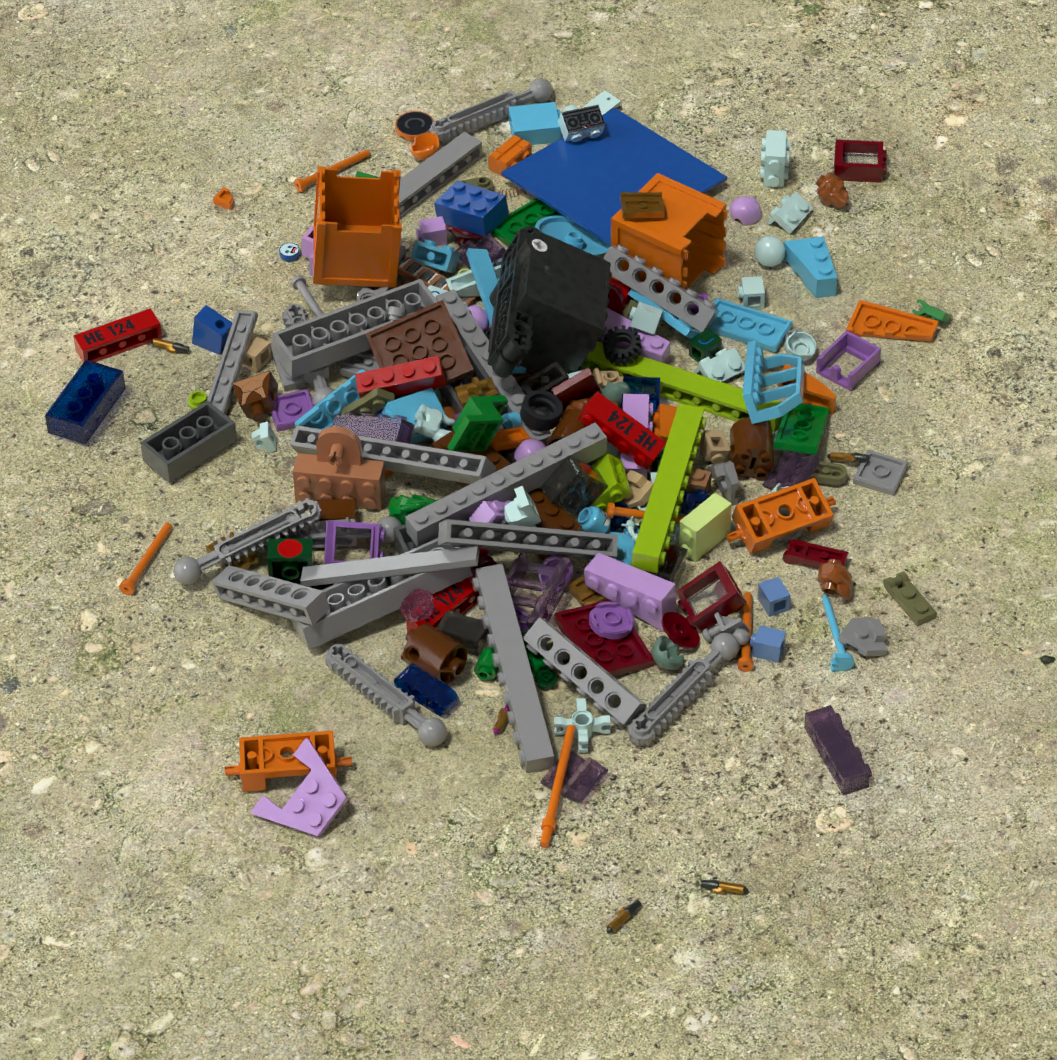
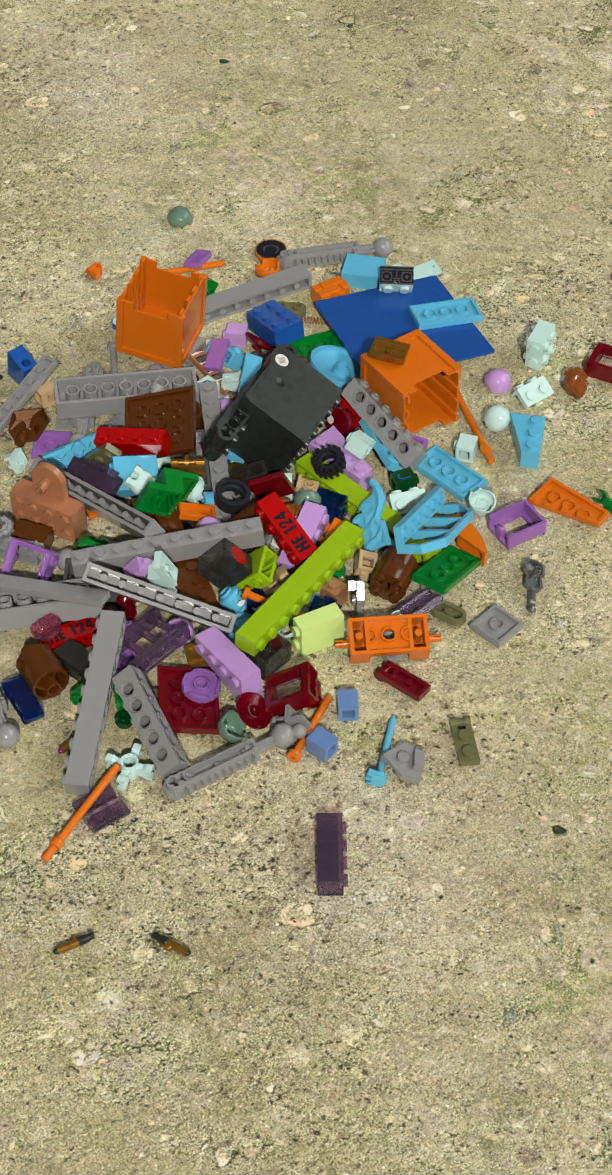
camera: 20 degrees right, 0 degrees up
dark orange head [817,559,852,600] -> none
pearl gold piece [827,452,869,462] -> none
none -> sand green hair [167,206,193,228]
none -> medium lavender tile [184,249,212,268]
none -> medium lavender tile [204,338,231,372]
none -> medium azure piece [352,479,396,560]
none -> medium azure tile [408,297,484,330]
none -> orange bar [458,391,495,464]
none -> flat silver piece [522,559,546,614]

